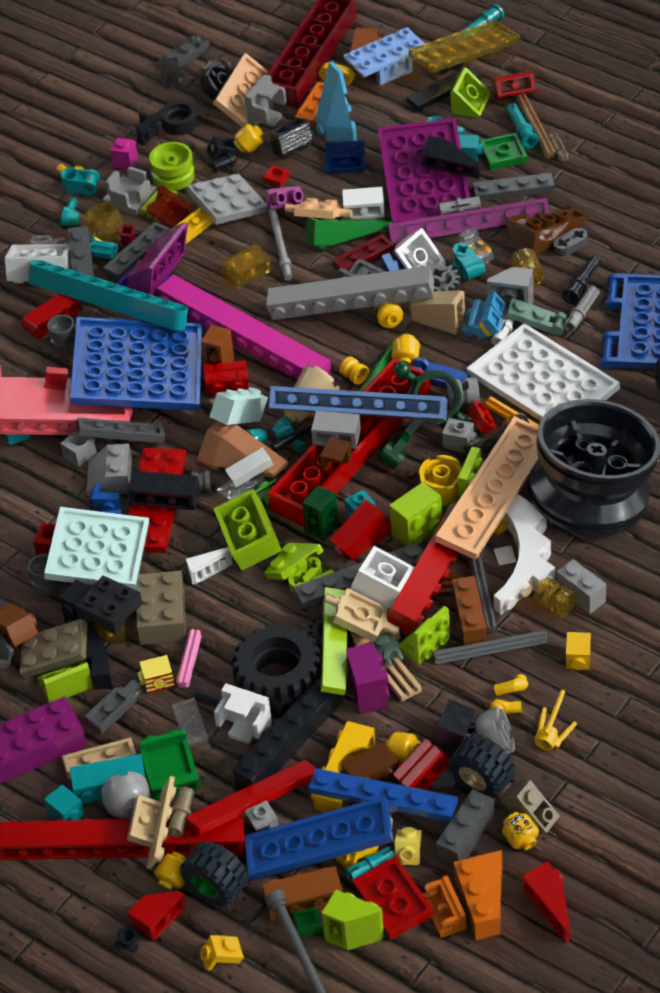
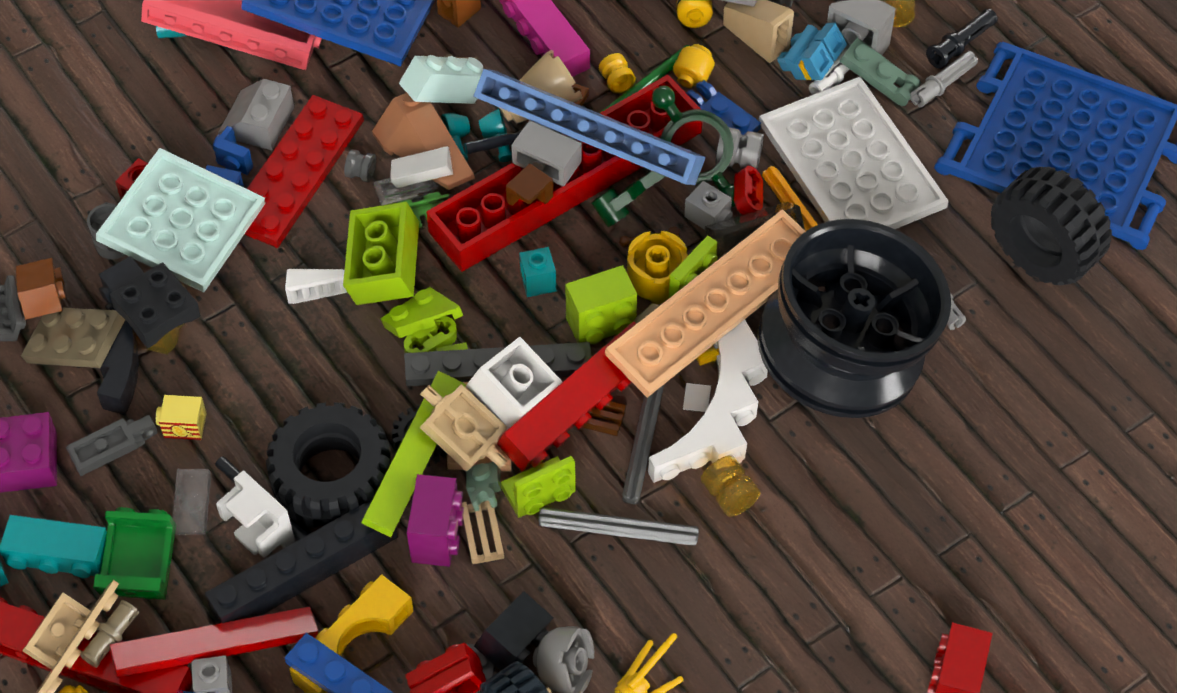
camera: 15 degrees right, 10 degrees up
lime slope [37,661,93,703] -> none
light grey brick [60,430,97,468] -> none
tan tile [62,738,136,779] -> none
dark grey plate [76,417,165,444] -> none
light grey cylinder [101,771,151,819] -> none
black brick [127,471,200,511] -> none
dark tan brick [136,571,186,645] -> none
bright pink axle [176,629,201,688] -> none
red brick [204,360,249,395] -> none
dark green brick [302,486,339,541] -> none
red slope [330,499,391,560] -> none
reddish brown brick [341,742,398,782] -> none
yellow head [385,732,421,763] -> none
dark orange brick [452,576,487,645] -> none
yellow arm [489,699,522,714] -> none
yellow arm [494,674,528,696] -> none
light grey brick [557,559,606,614] -> none
yellow brick [566,632,591,670] -> none

